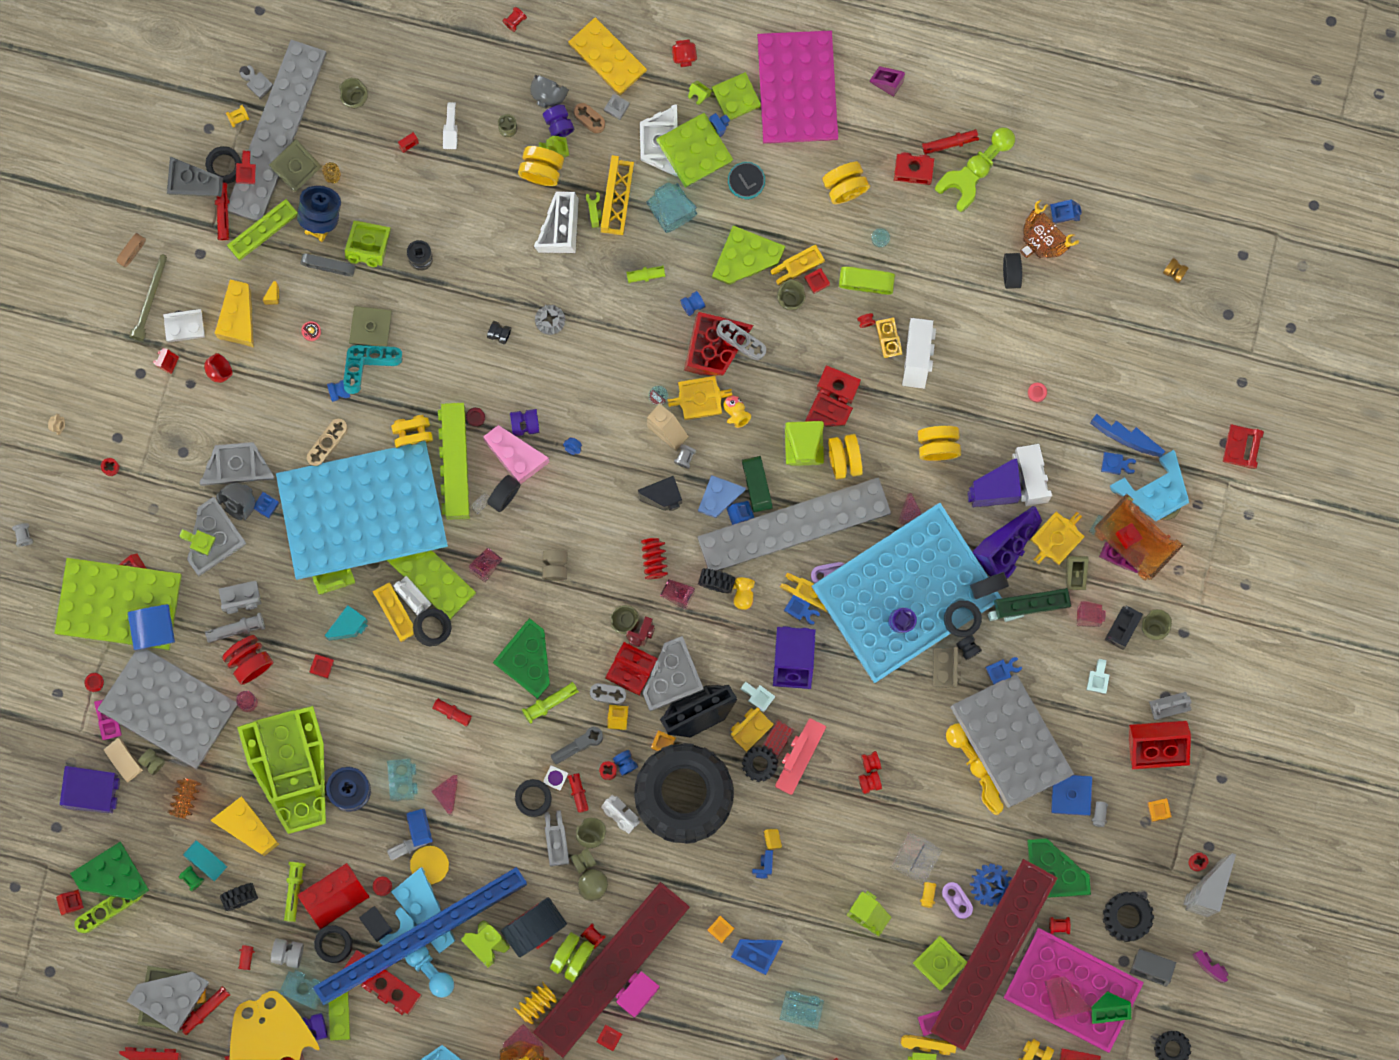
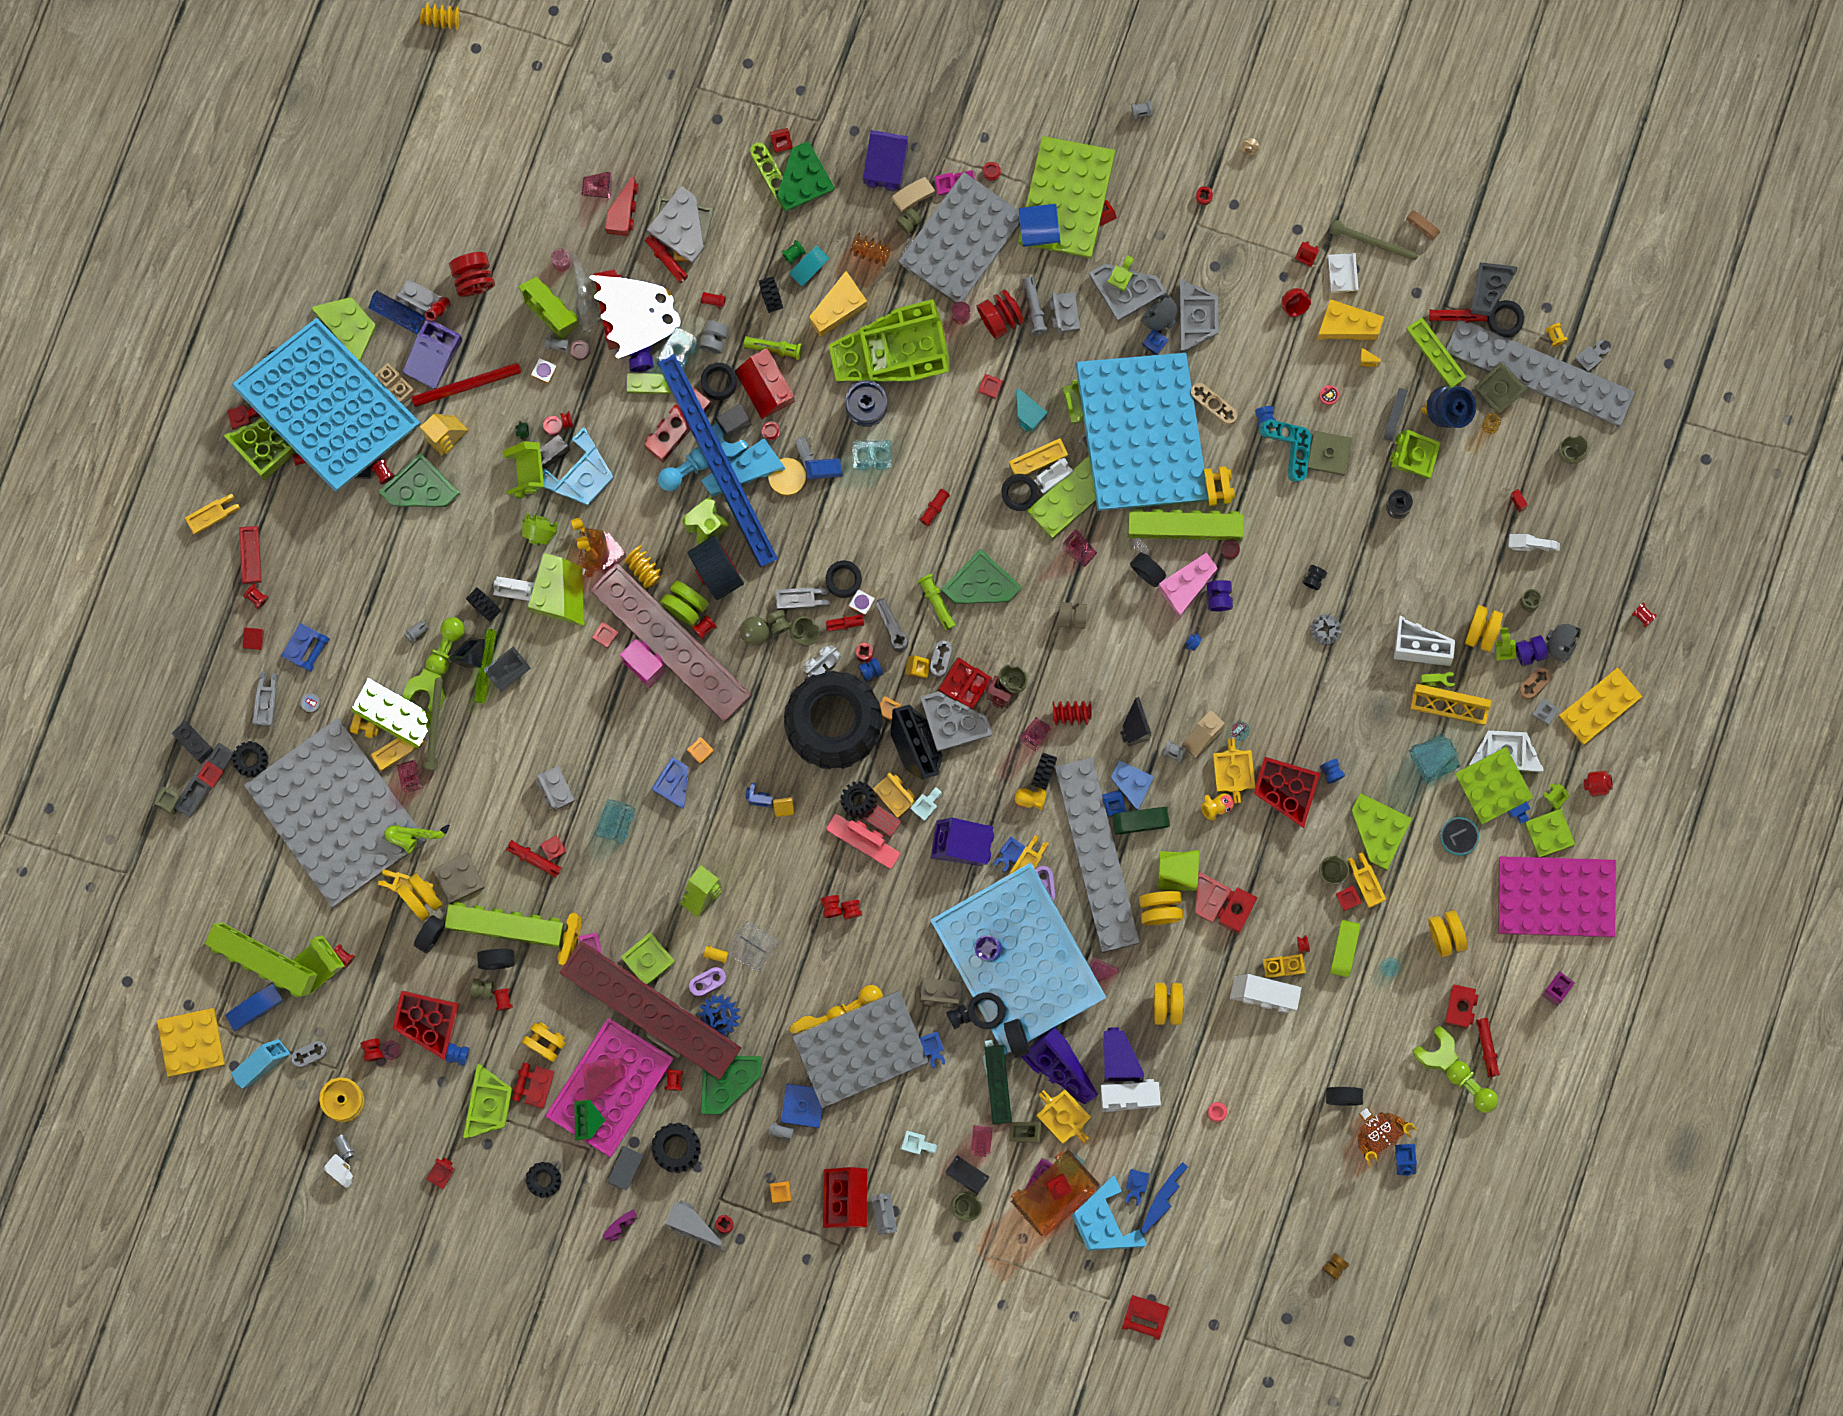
camera: 100 degrees right, 0 degrees up
red plate [236,151,256,184] -> none
clear pink slope [431,775,459,816] -> none
lime pin [626,265,666,284] -> none
light grey beam [716,320,766,360] -> none

